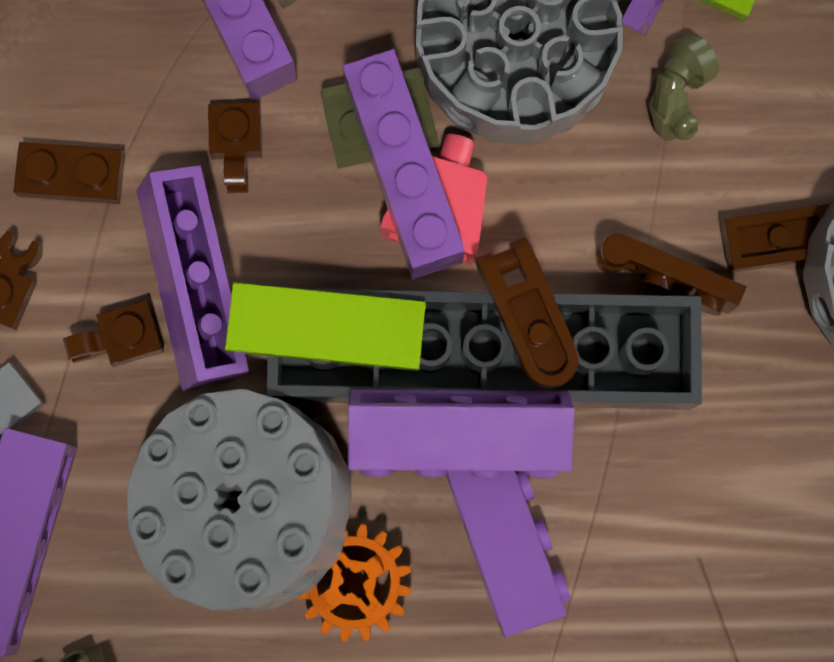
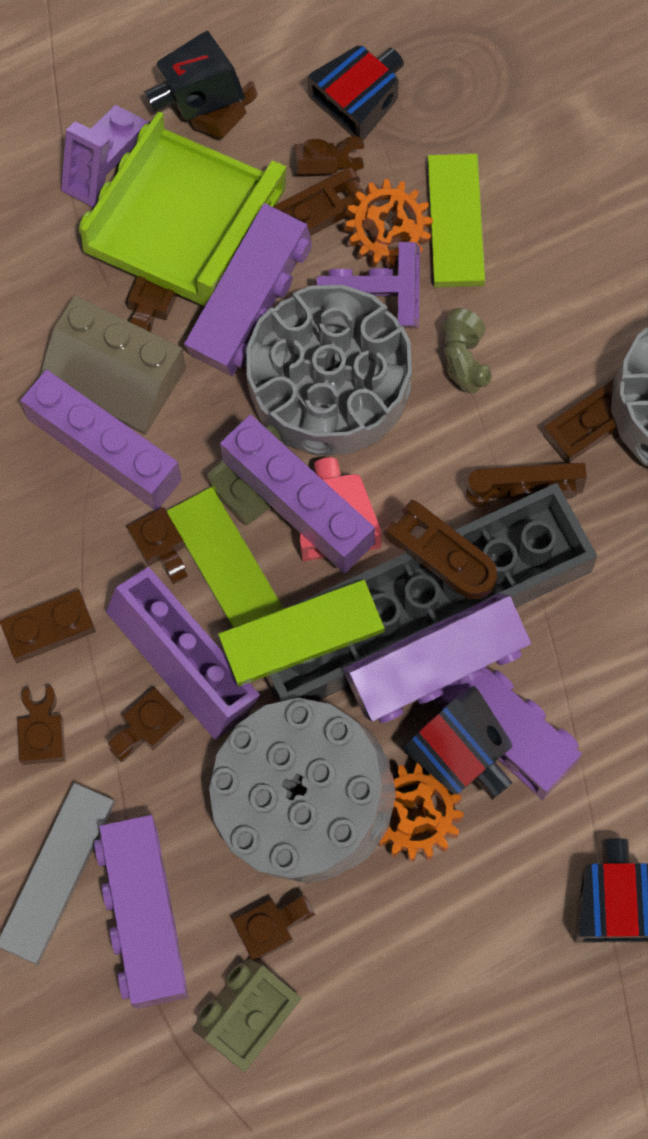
camera: 20 degrees left, 10 degrees down
none -> lime piece [167,487,284,628]
none -> reddish brown plate [232,895,316,962]
none -> torso [402,685,513,800]

